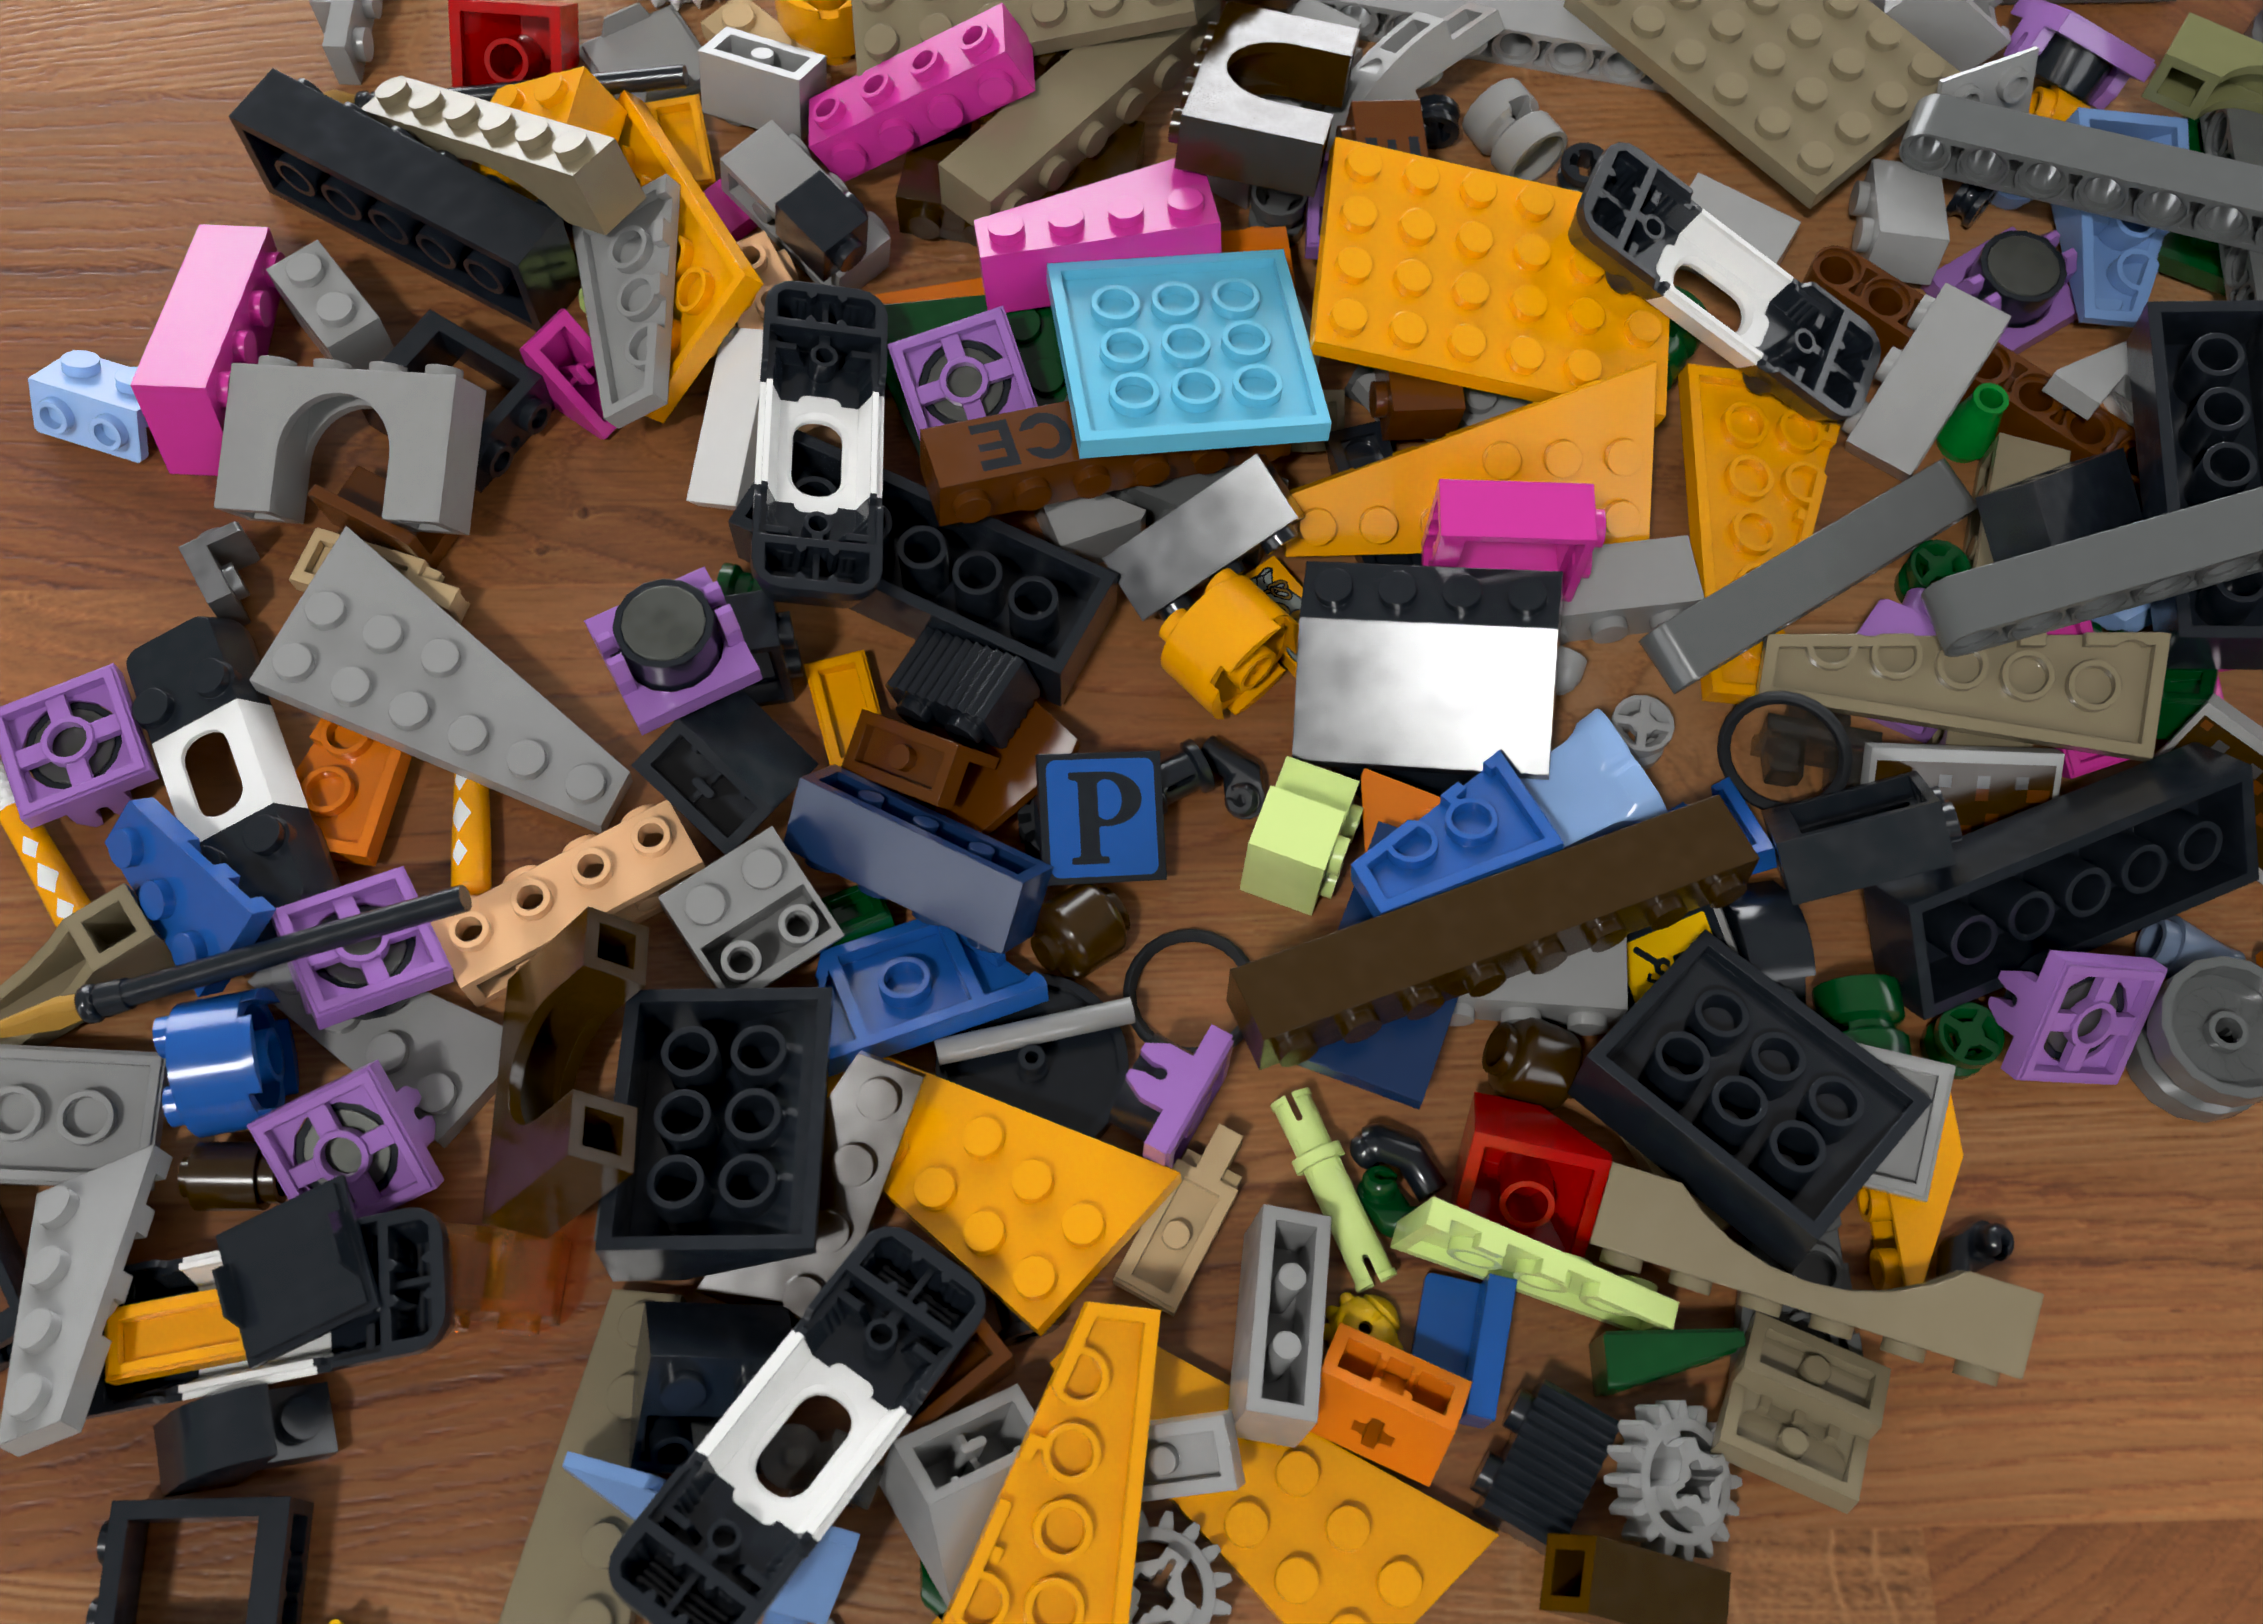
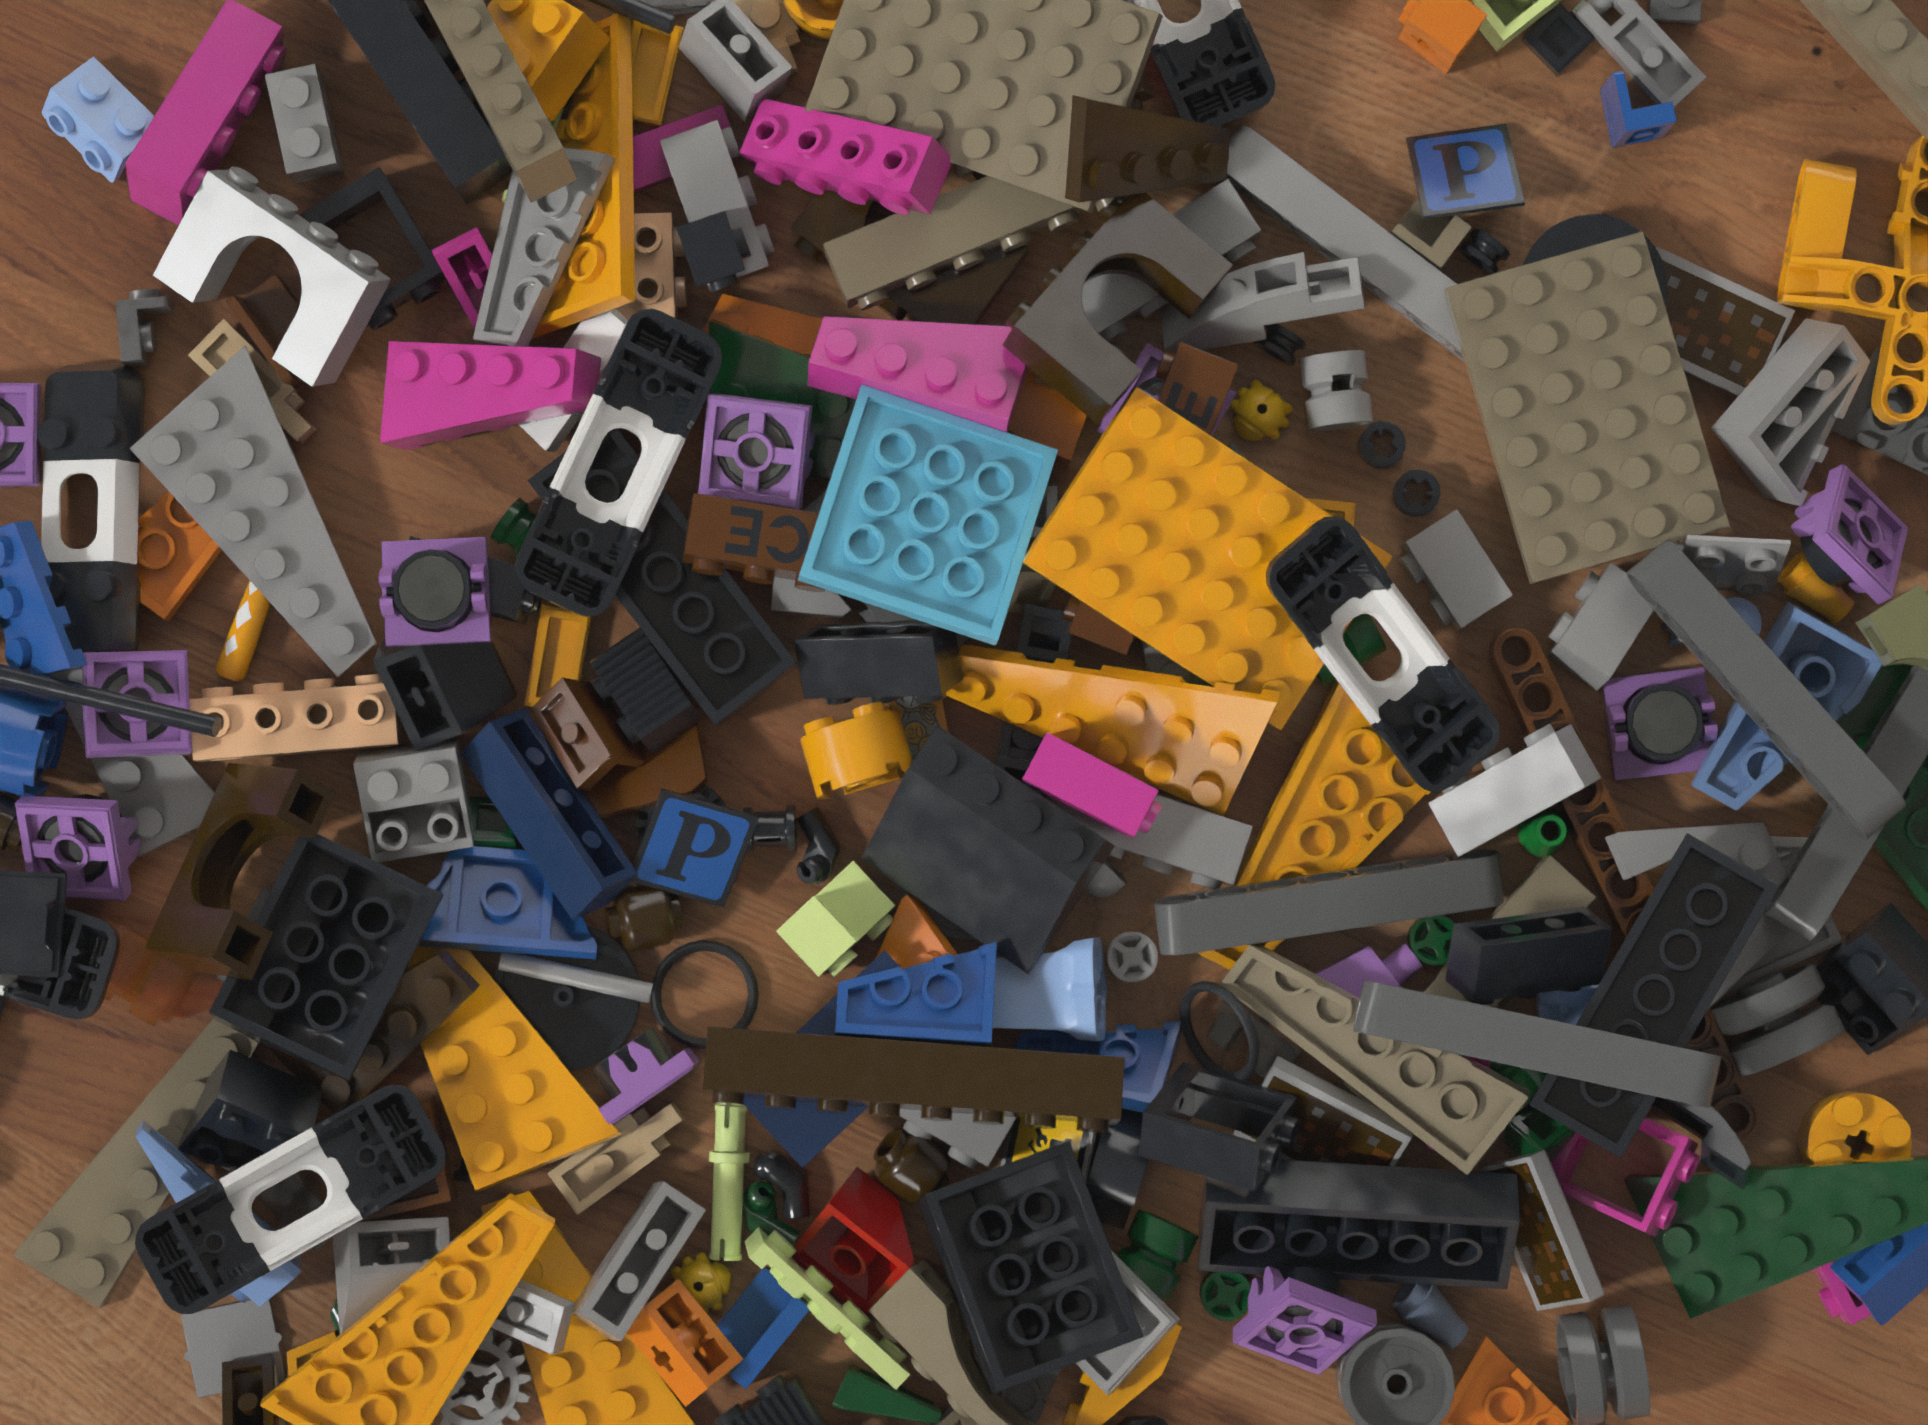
camera: 30 degrees right, 20 degrees up
none -> dark pink wedge [380,341,601,450]

